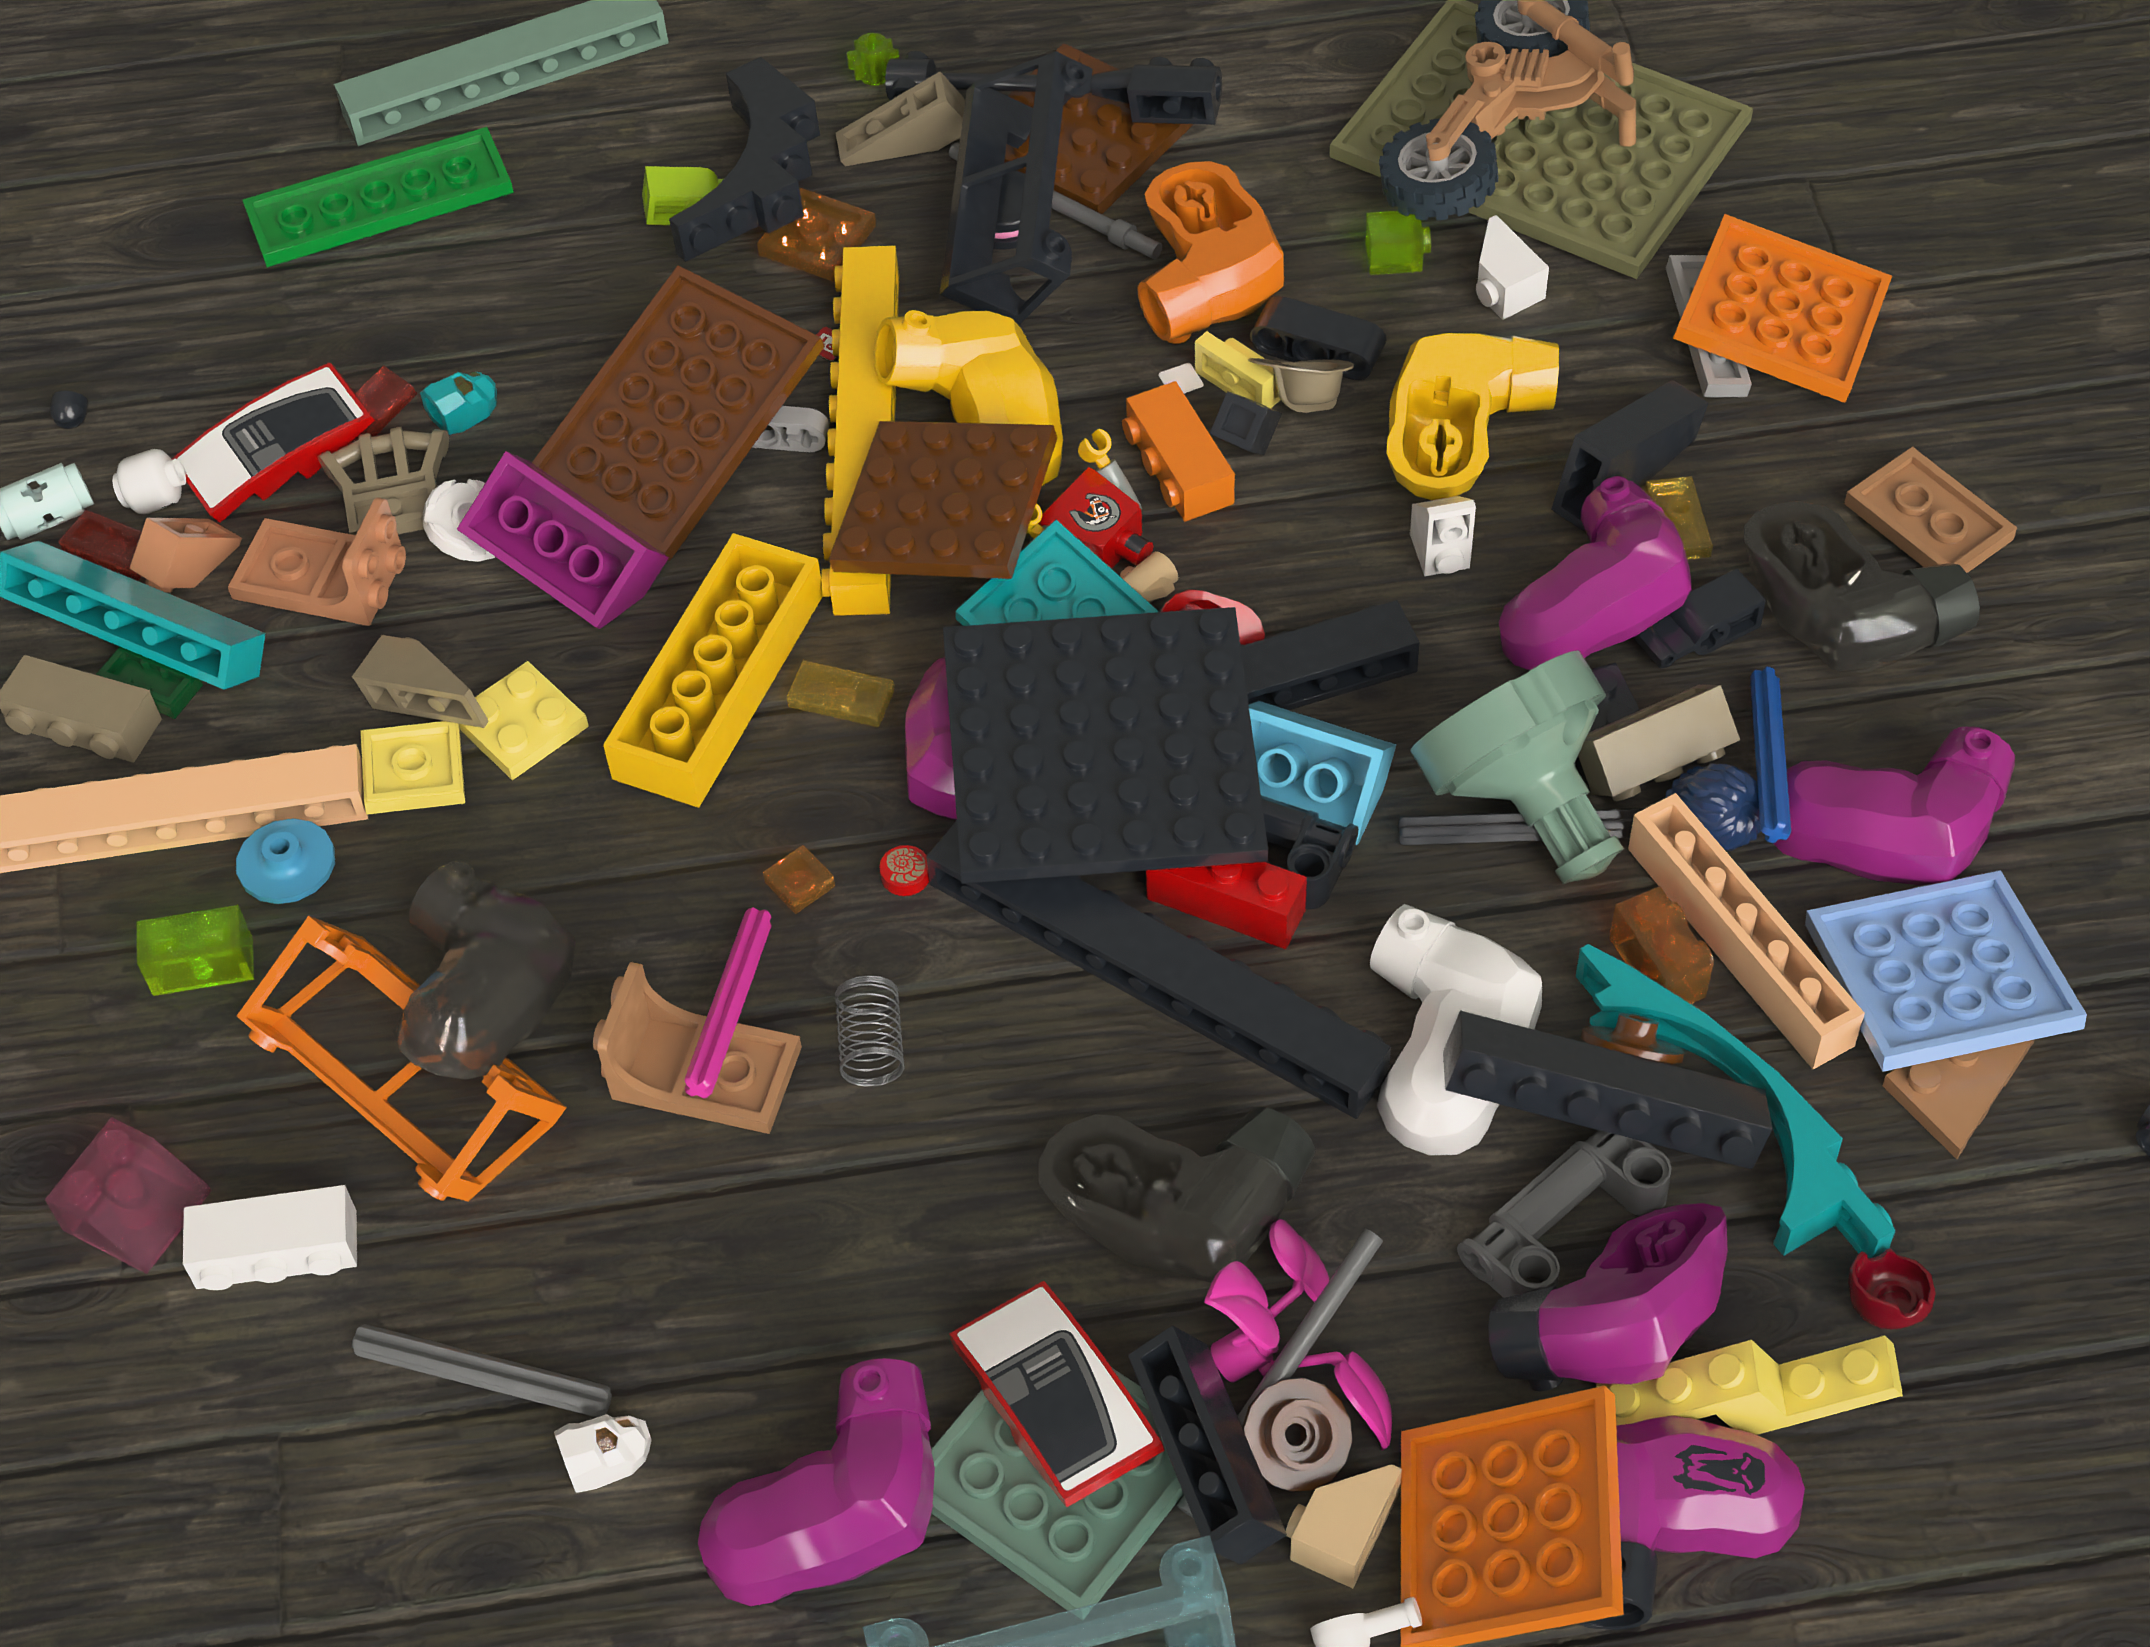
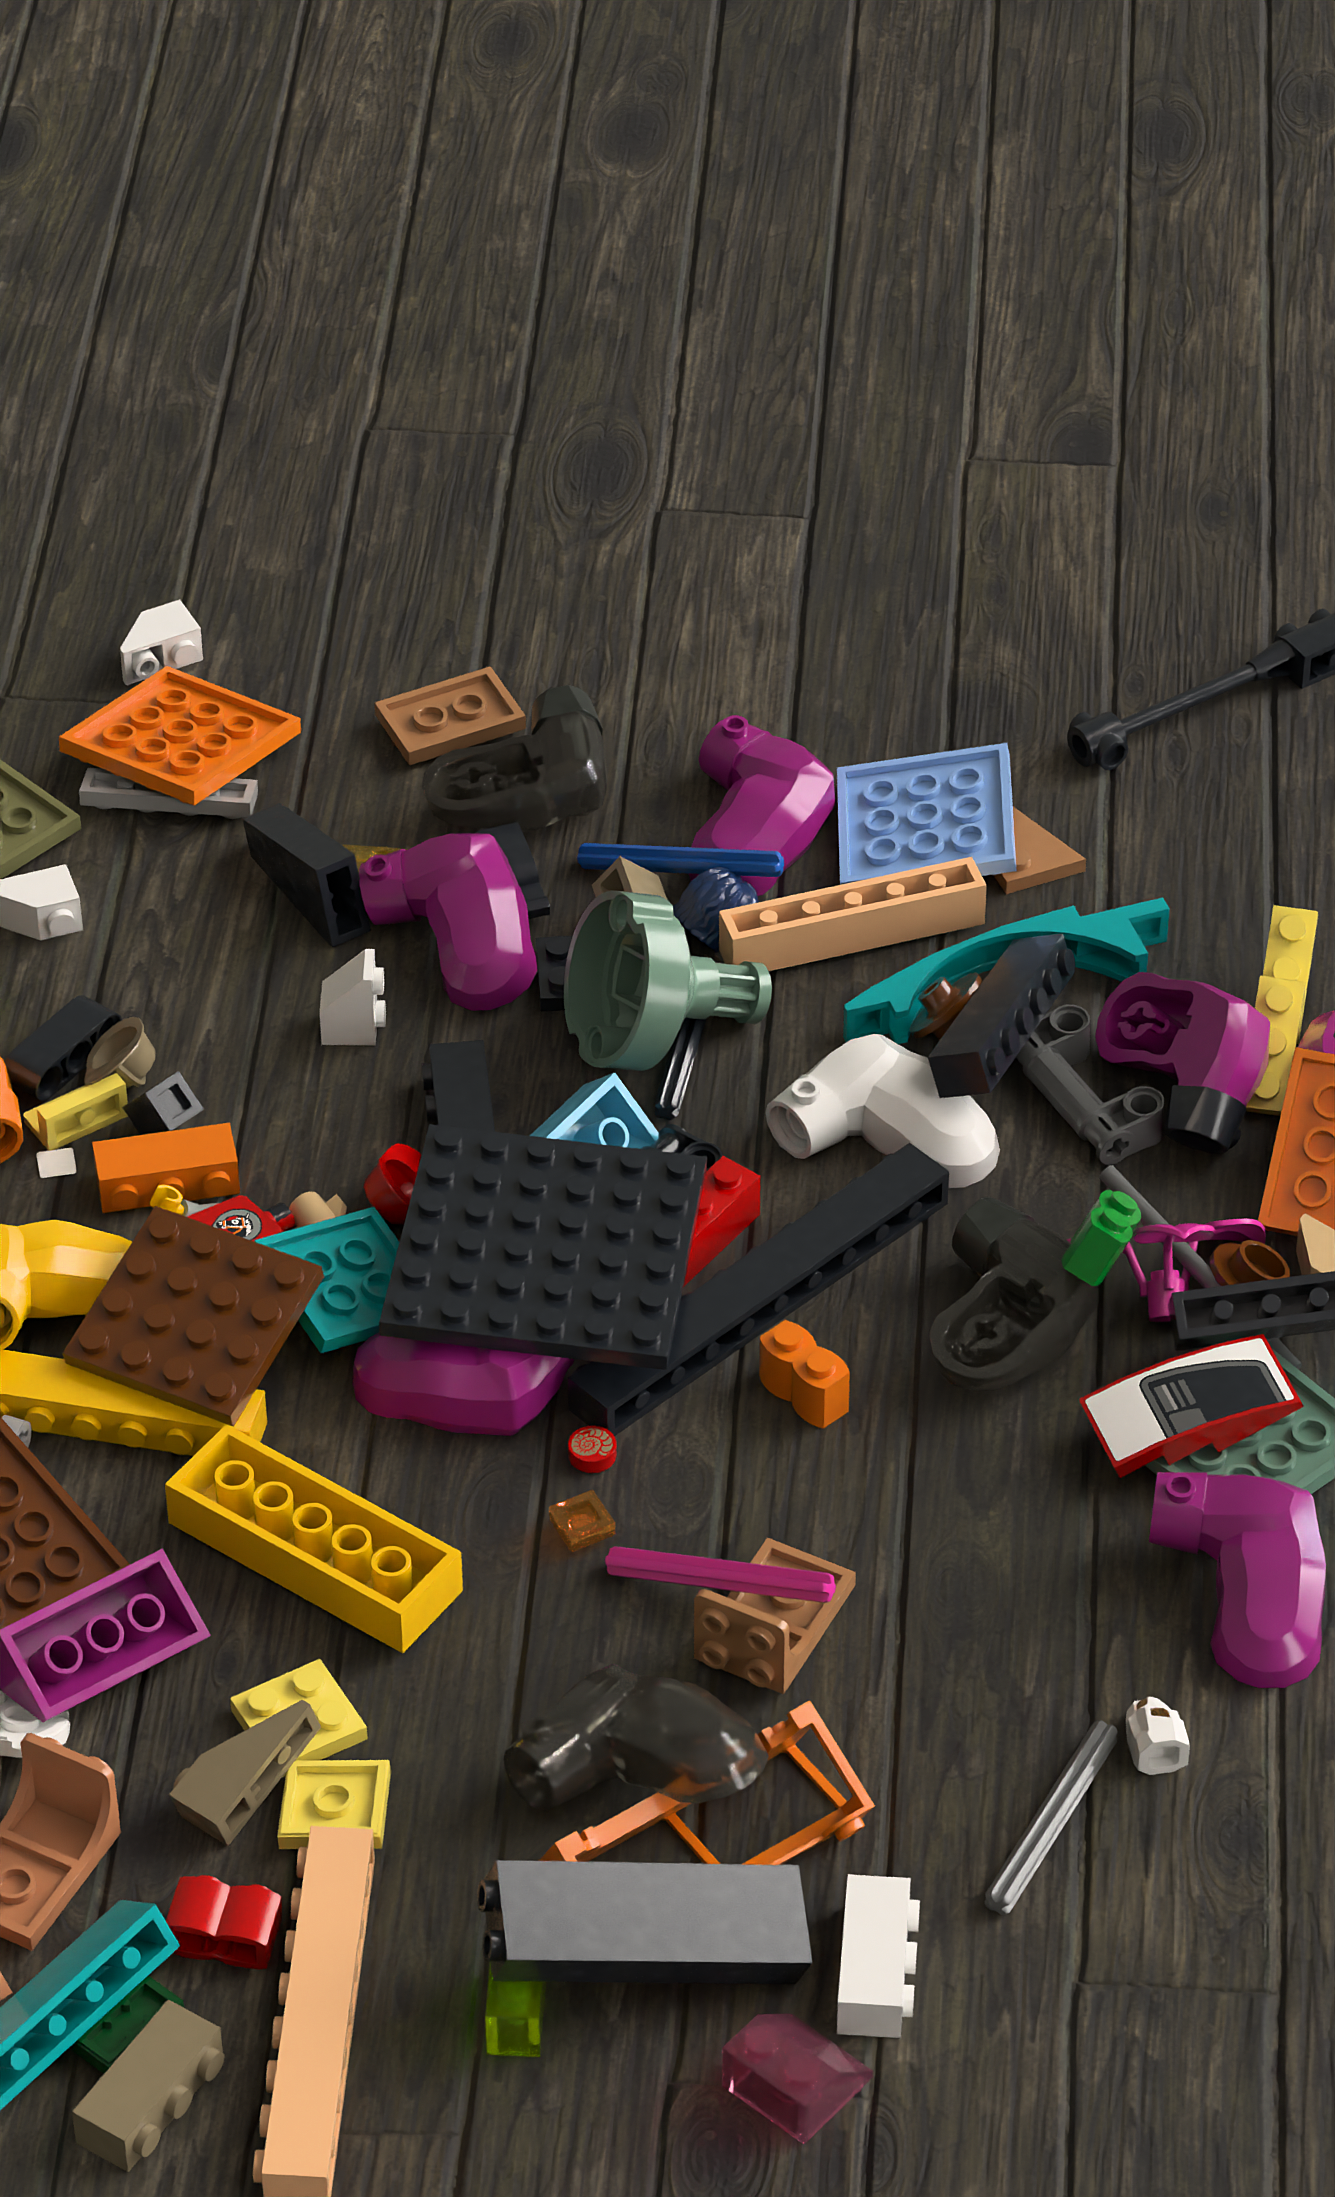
camera: 80 degrees left, 10 degrees down
dark azure piece [236,818,335,904] -> none
clear yellow plate [787,660,895,727] -> none
dark grey piece [835,975,905,1086] -> none
yellow piece [1386,333,1559,500] -> none
clear orange brick [1609,886,1714,1004] -> none
dark red hair [1848,1249,1936,1330] -> none
none -> white slope [120,600,203,685]
none -> red brick [166,1875,282,1969]
none -> brick [477,1860,812,1984]
none -> orange brick [759,1320,850,1428]
none -> green brick [1062,1190,1141,1286]

